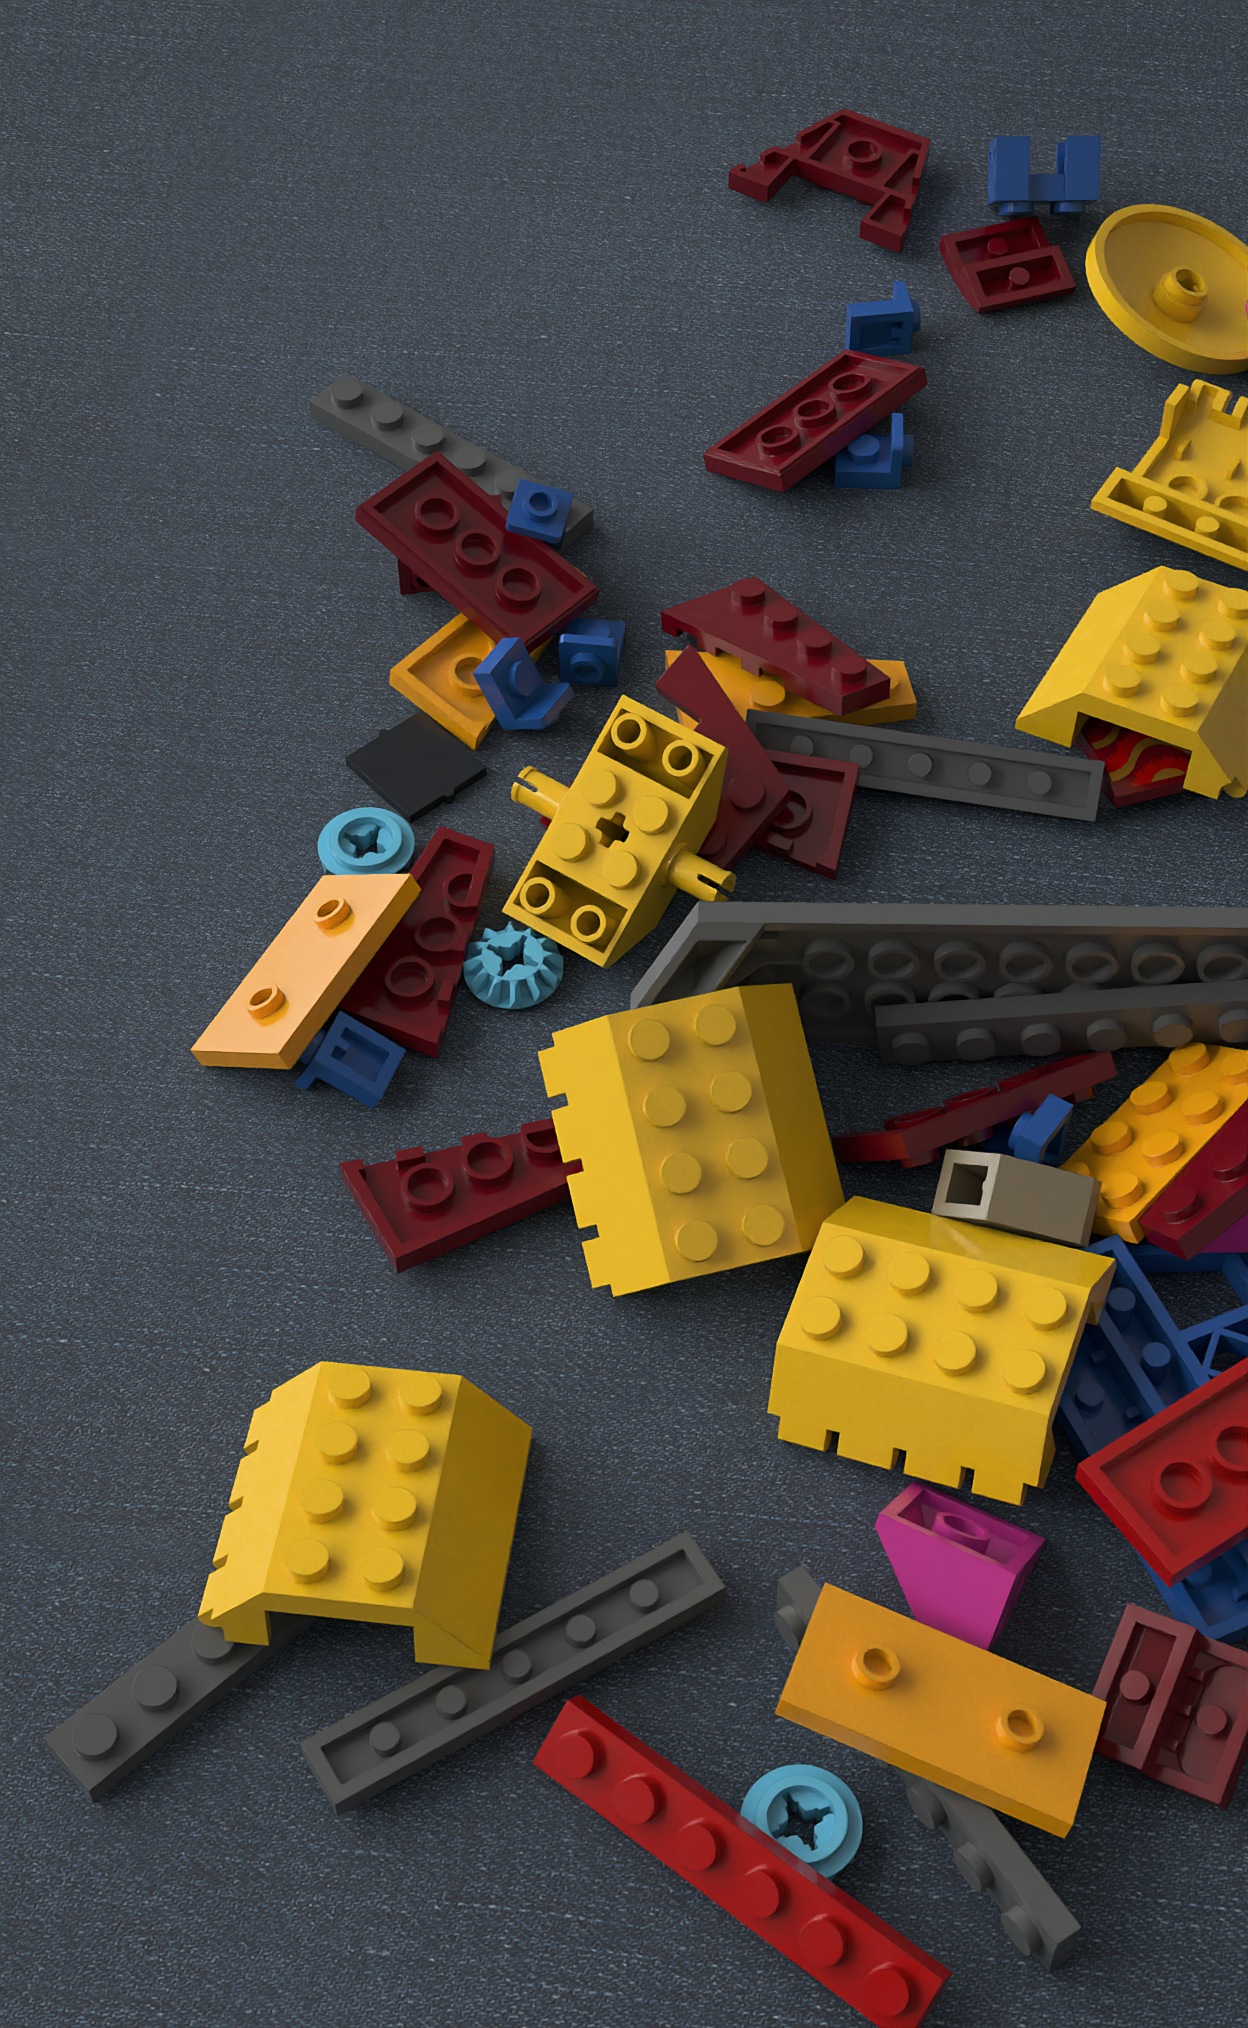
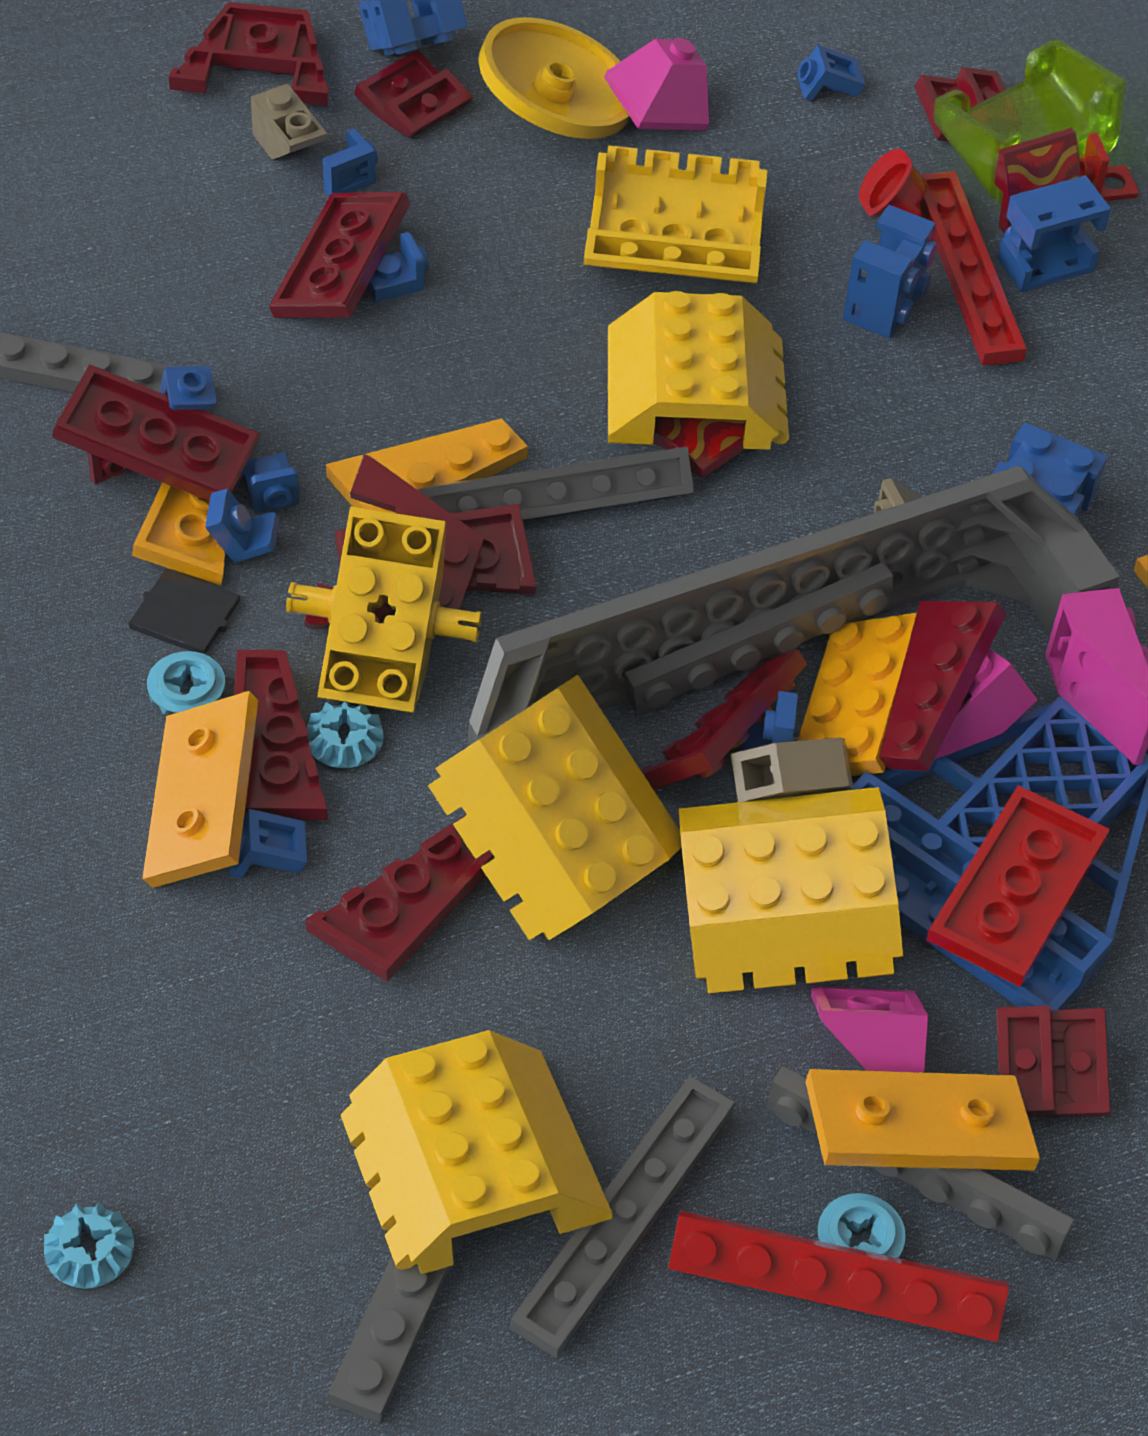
camera: 30 degrees left, 0 degrees up
dark red wing [661,577,891,717] -> none
none -> dark tan slope [251,83,327,159]

